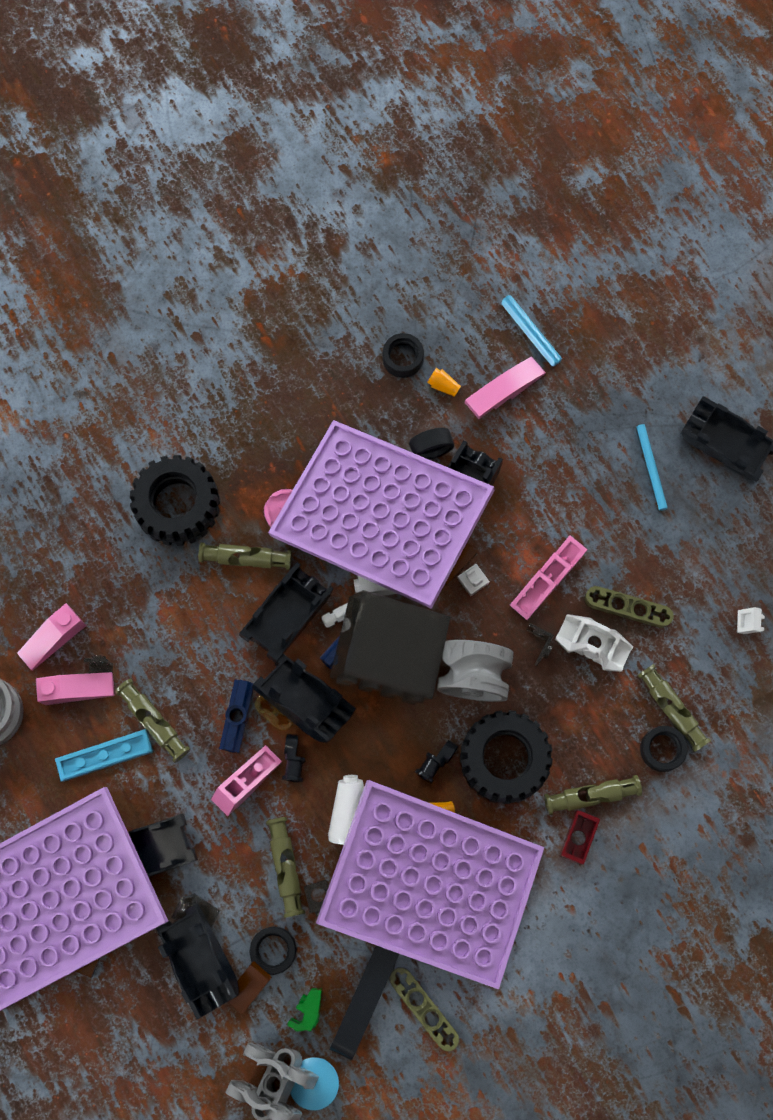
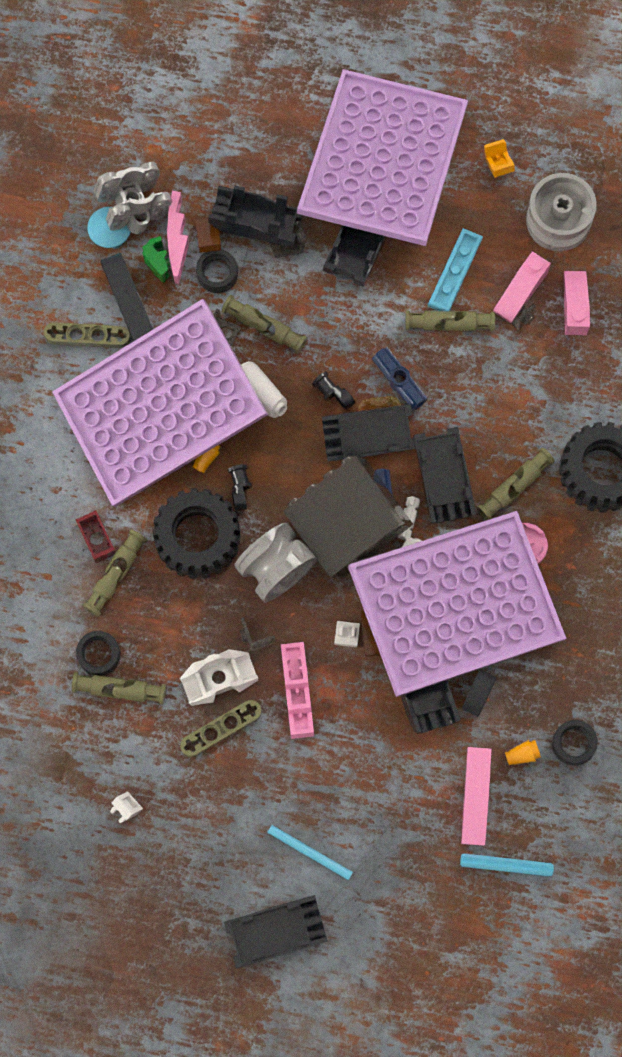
camera: 135 degrees right, 0 degrees up
bright pink slope [211,745,282,816] -> none
none -> bright pink slope [167,191,189,284]

